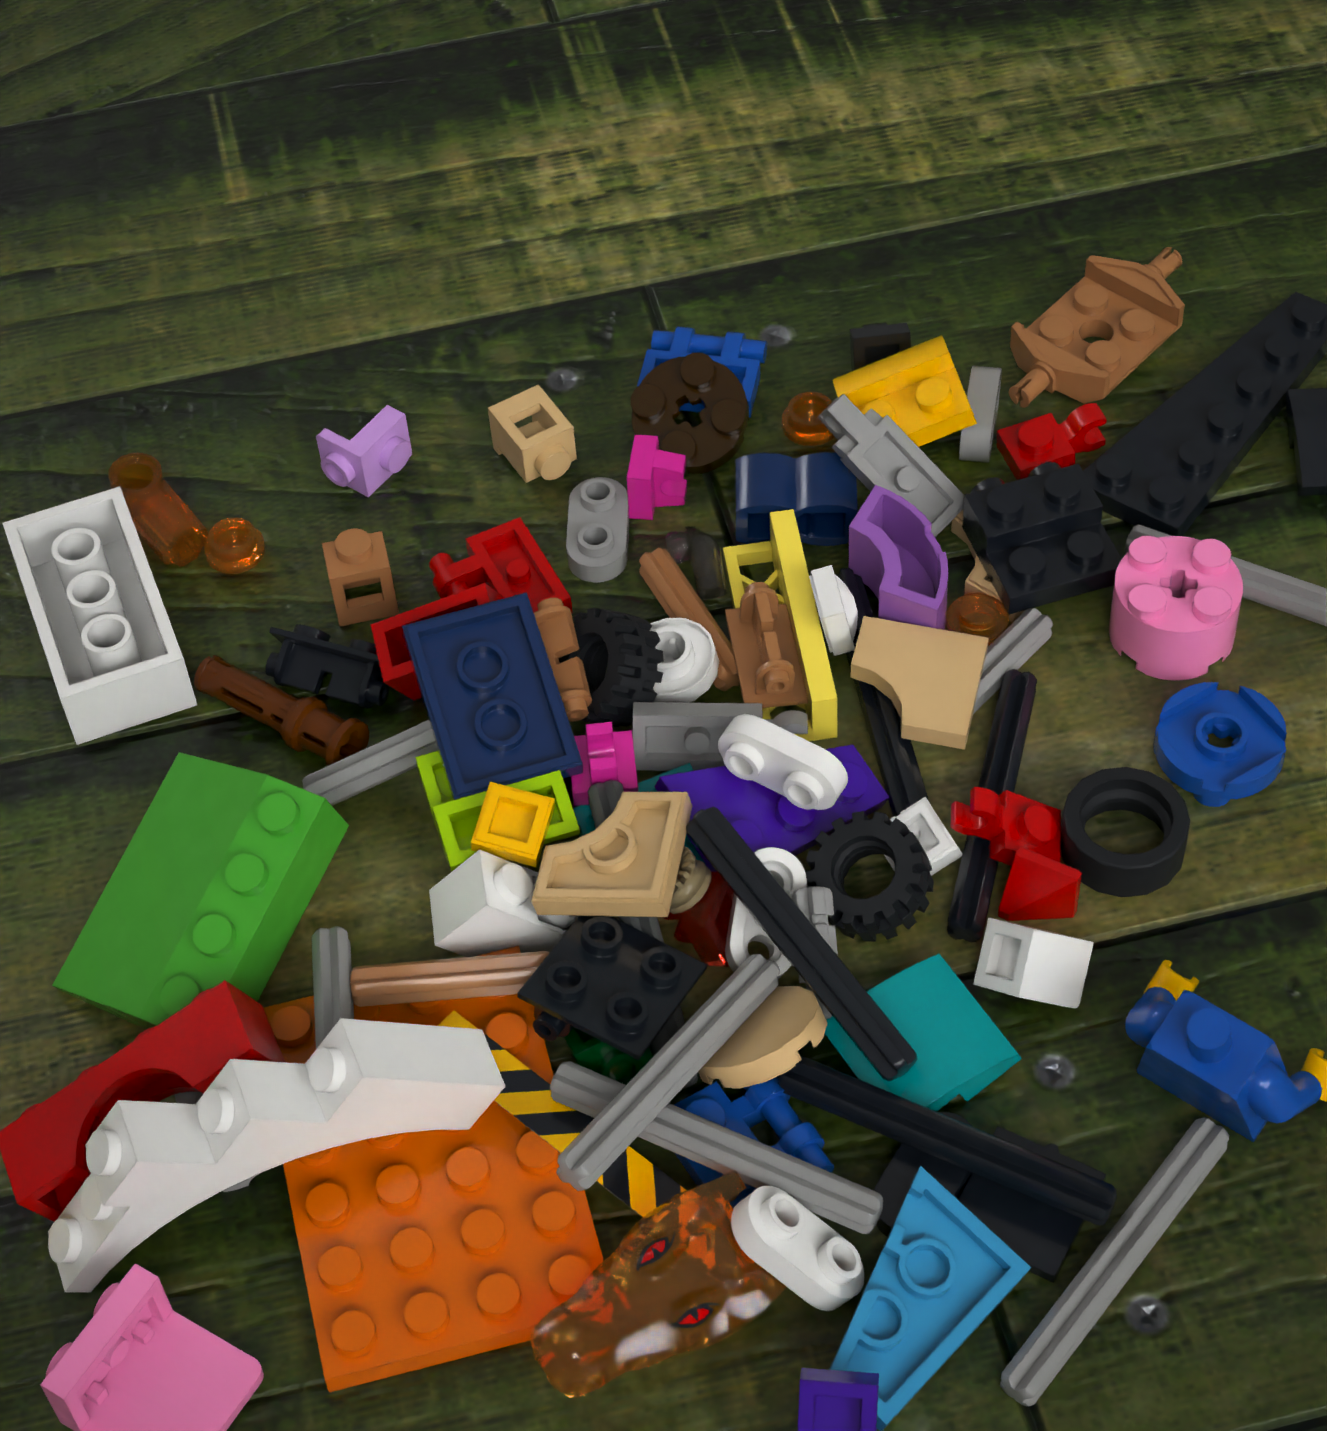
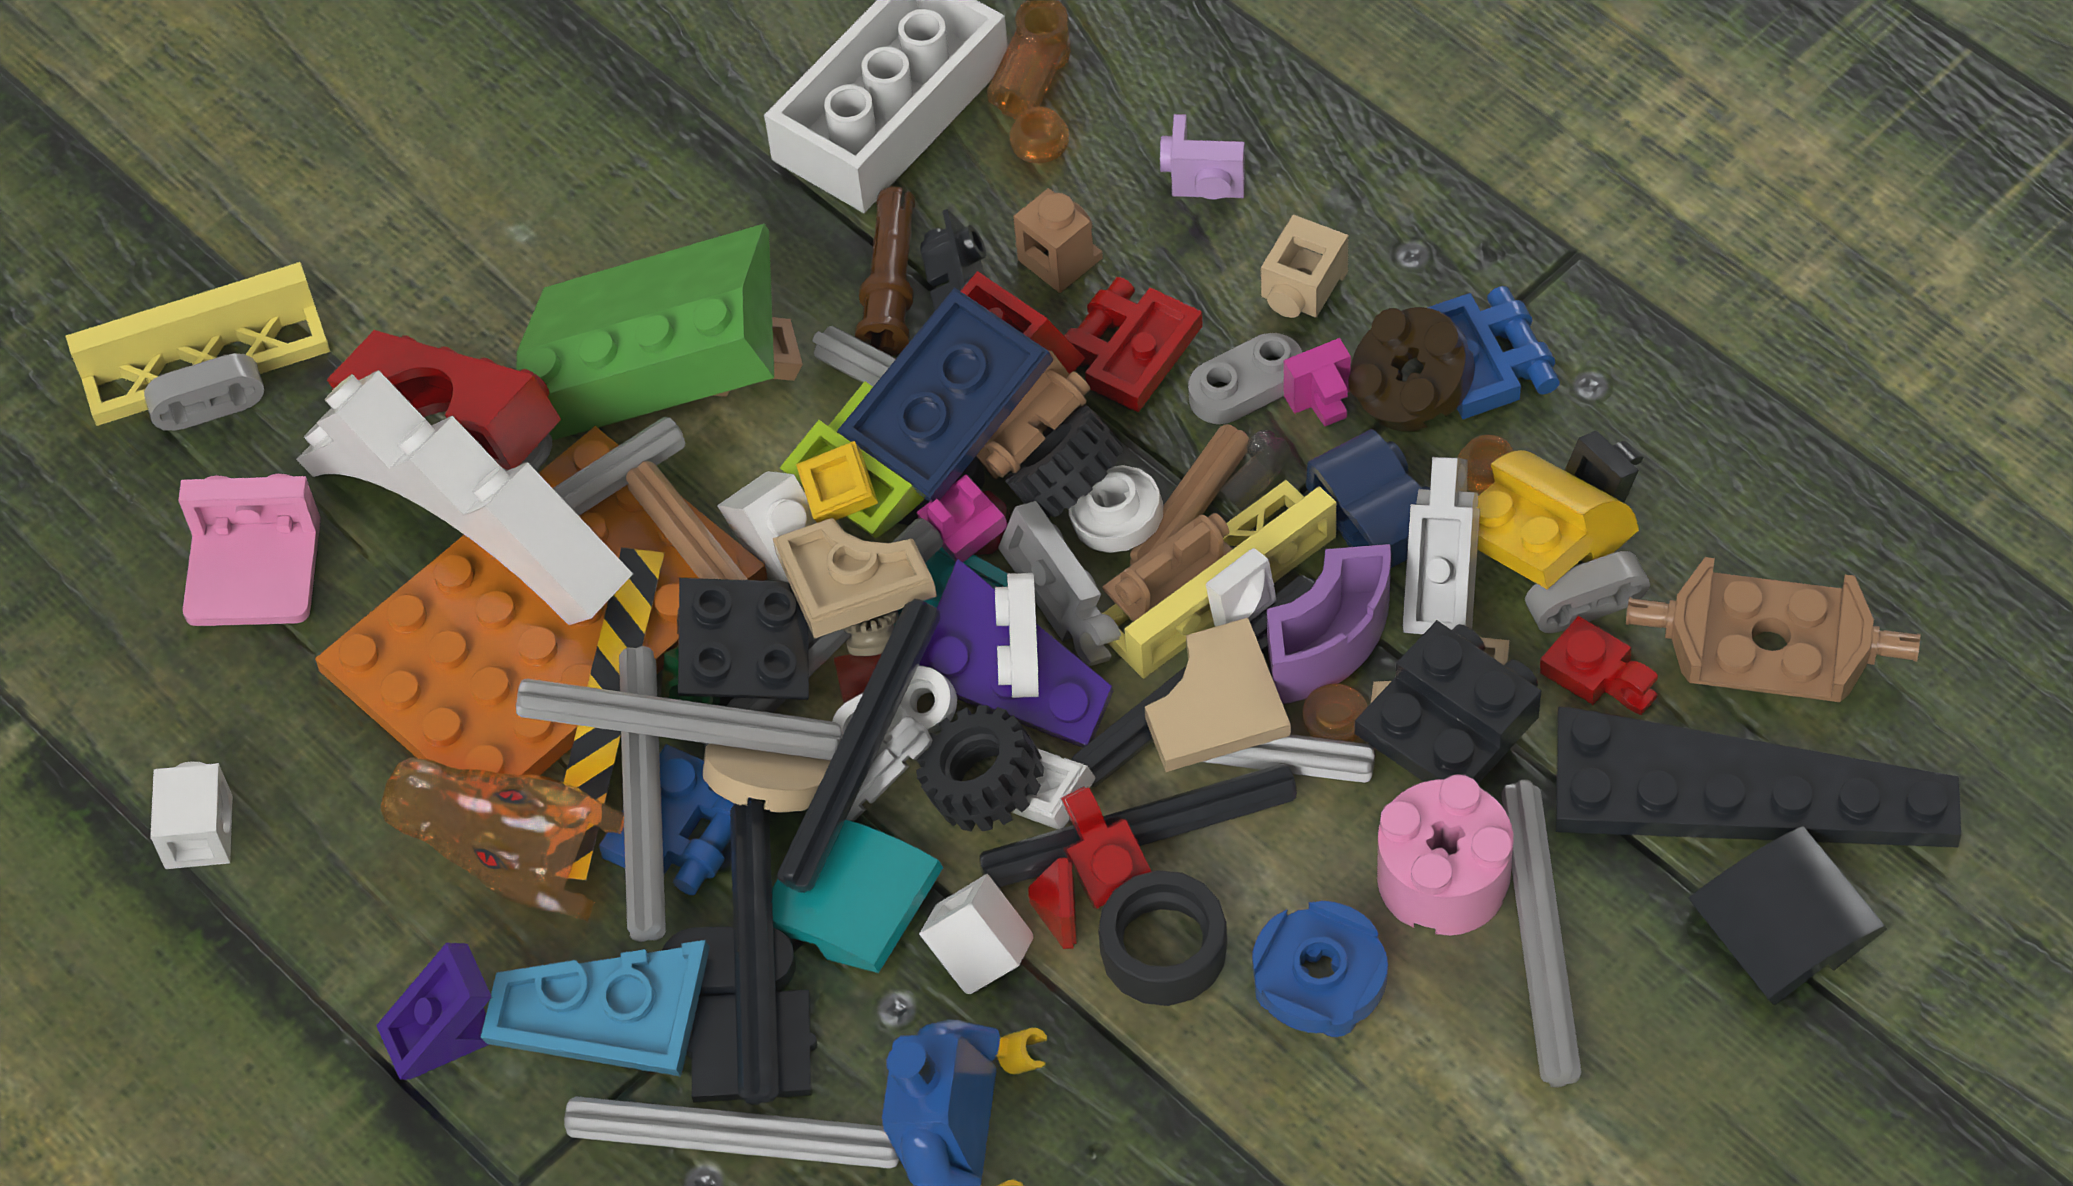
camera: 60 degrees right, 5 degrees up
white plate [731,1186,864,1311] -> none

